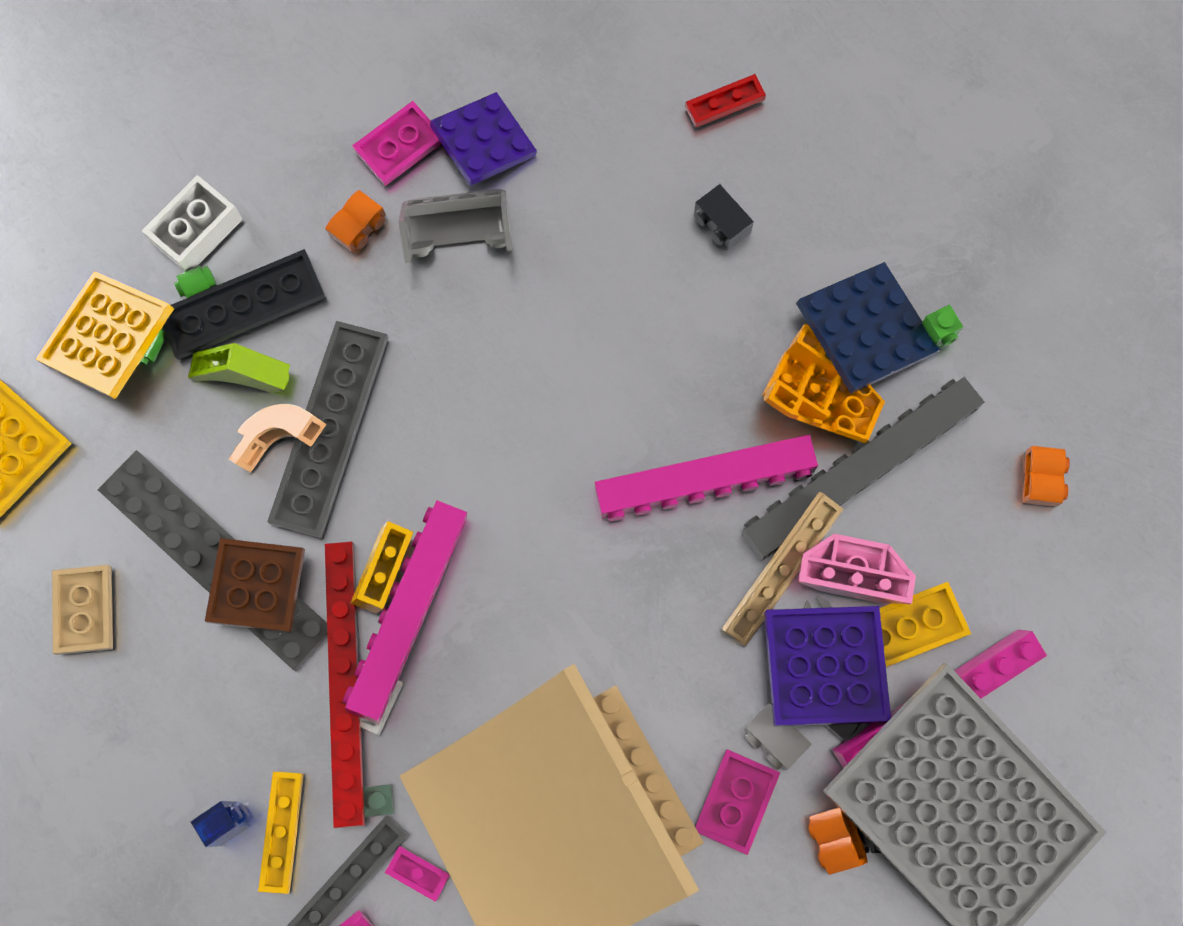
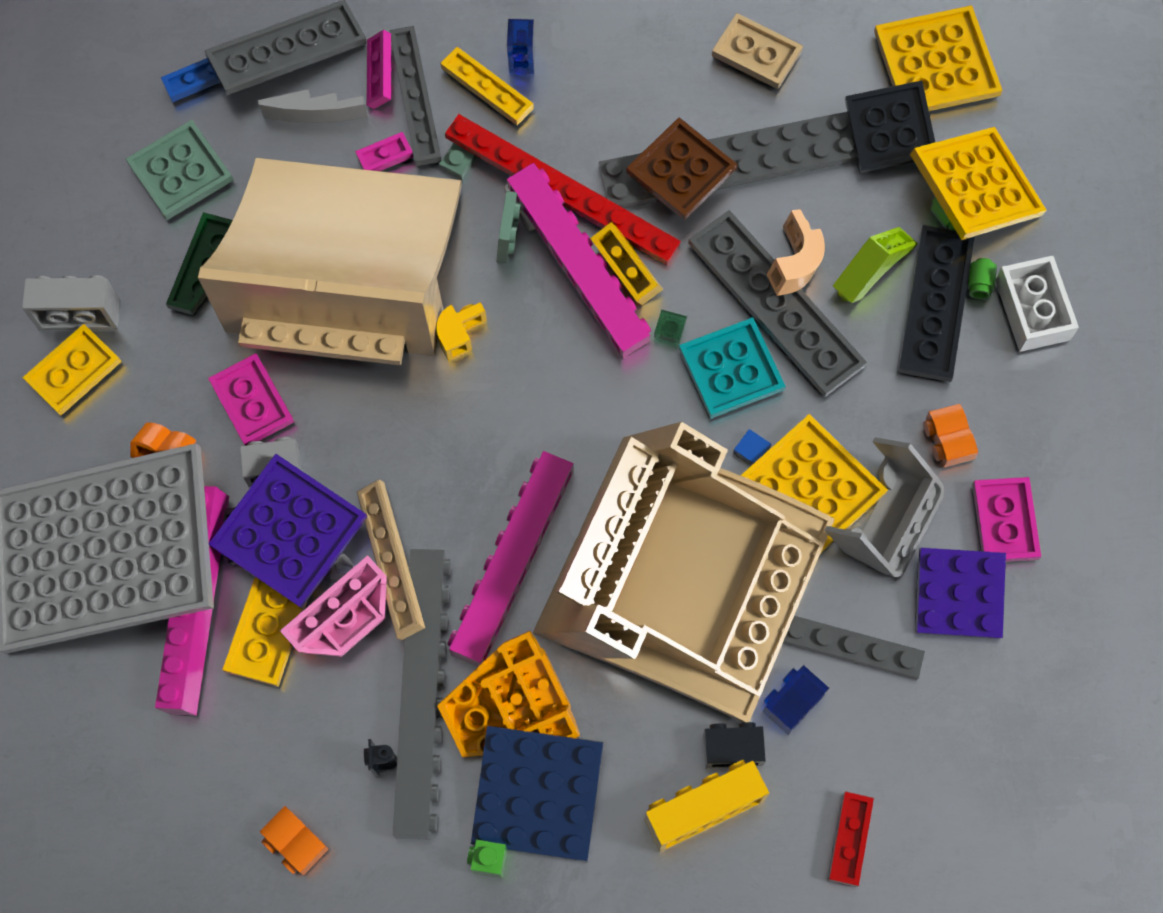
camera: 125 degrees right, 5 degrees down
none -> black hinge [364,739,397,778]
none -> yellow brick [437,302,487,361]
none -> sand green plate [496,191,521,263]
none -> tan slope [533,422,835,723]
none -> yellow brick [644,760,769,852]
none -> clear green plate [654,309,687,344]
none -> teal plate [679,317,786,419]
none -> blue tile [733,429,772,465]
none -> yellow plate [740,414,888,554]
none -> clear blue brick [763,665,830,735]
none -> dark grey plate [782,616,925,680]
none -> black plate [845,80,935,173]

